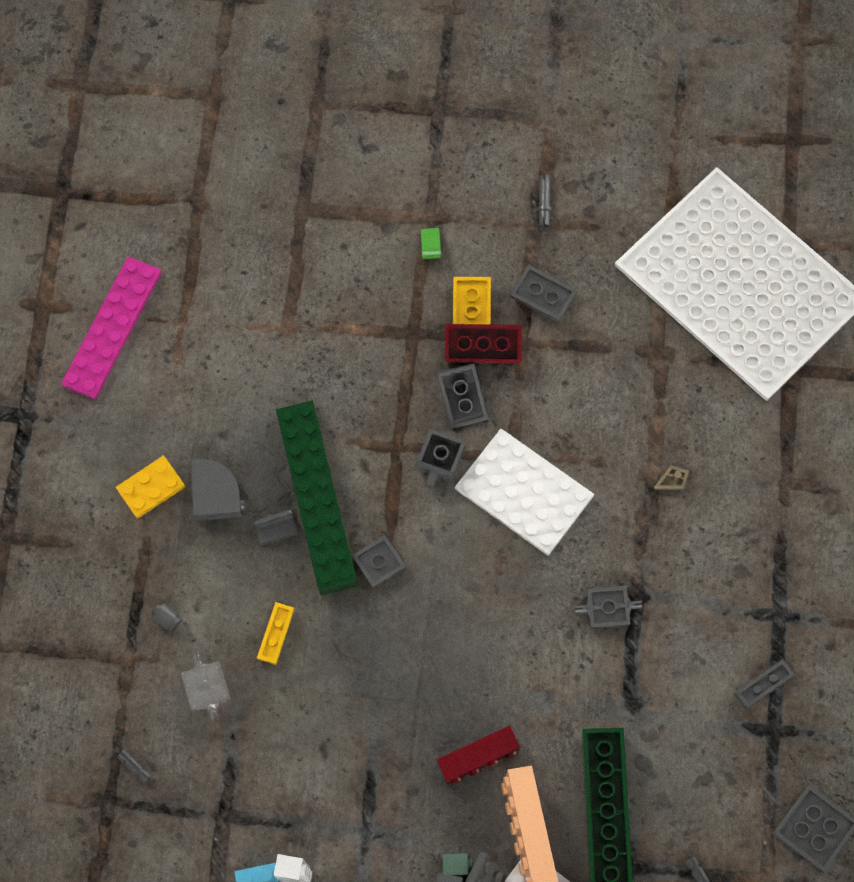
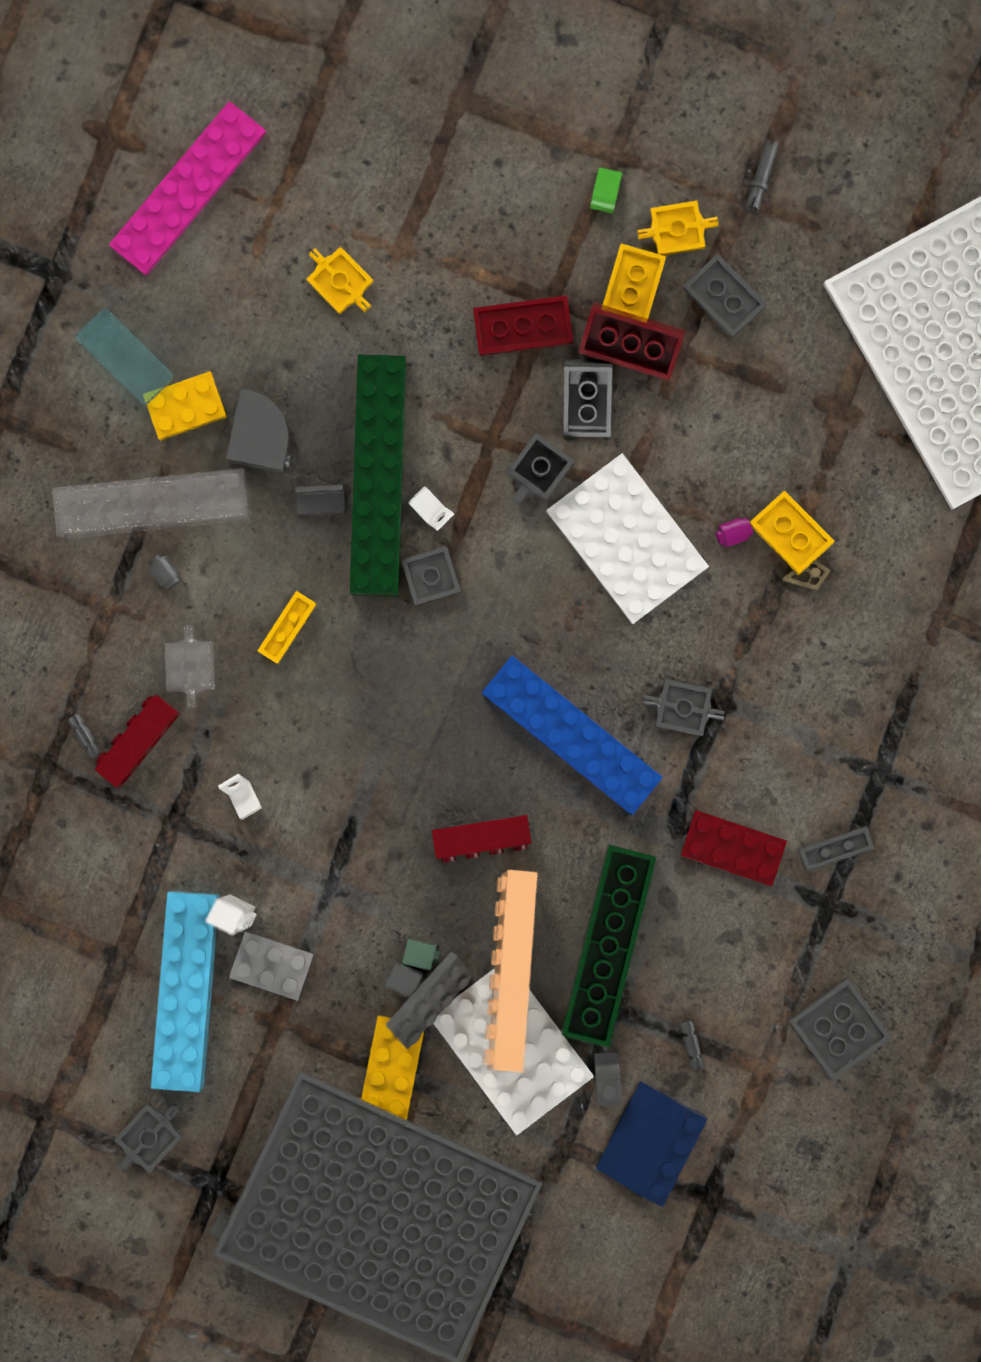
camera: 15 degrees right, 15 degrees up
none -> clear brick [52,468,251,539]
none -> clear light blue piece [76,309,174,405]
none -> dark red brick [94,694,181,788]
none -> white bracket [218,774,262,820]
none -> yellow plate [306,246,374,315]
none -> white bracket [408,486,454,531]
none -> dark red plate [473,295,573,356]
none -> blue brick [482,655,663,815]
none -> yellow plate [637,201,718,256]
none -> dark red plate [680,810,787,886]
none -> magenta brick [715,518,753,548]
none -> yellow plate [750,490,835,575]

